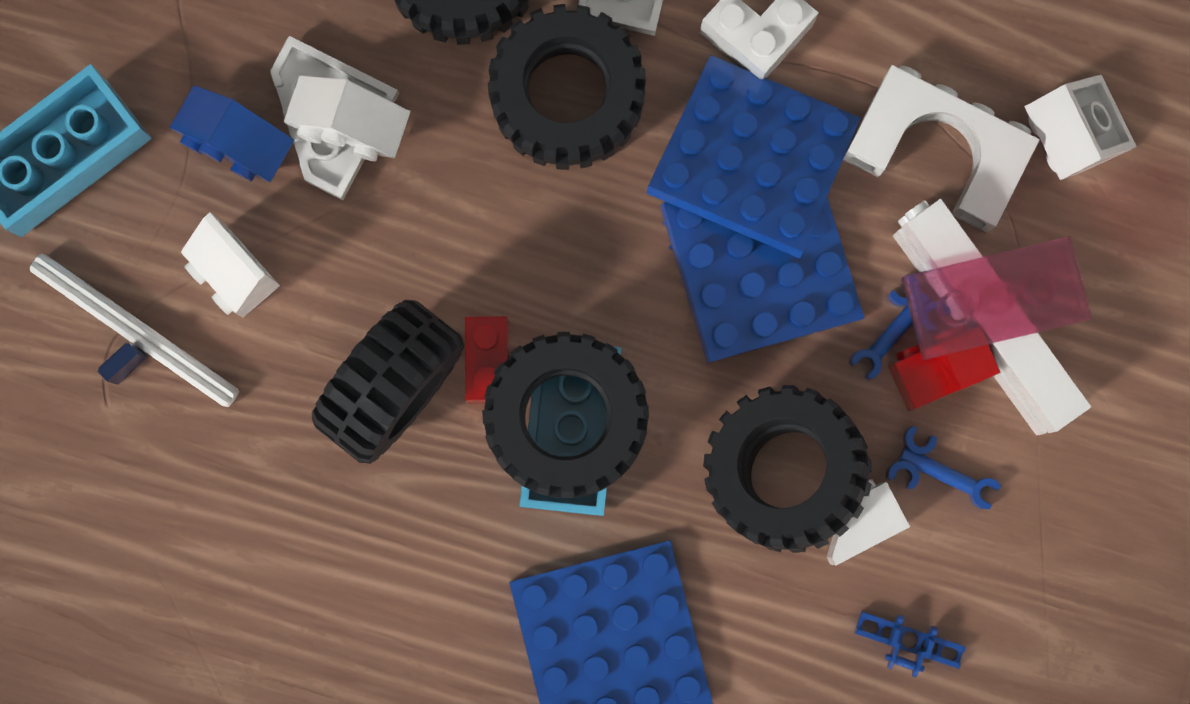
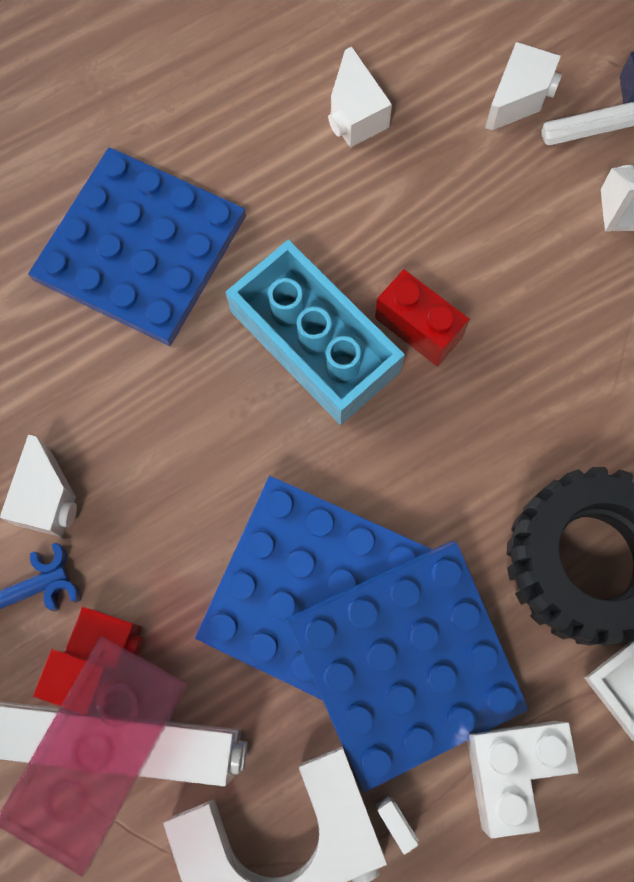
camera: 135 degrees right, 10 degrees down
black tyre [312,299,465,464] -> none
black tyre [482,332,649,498] -> none
black tyre [703,385,872,553] -> none
blue bar [849,275,950,381] -> none
none -> white slope [328,47,392,148]
none -> white tile [375,796,419,855]
none -> white slope [485,42,562,130]

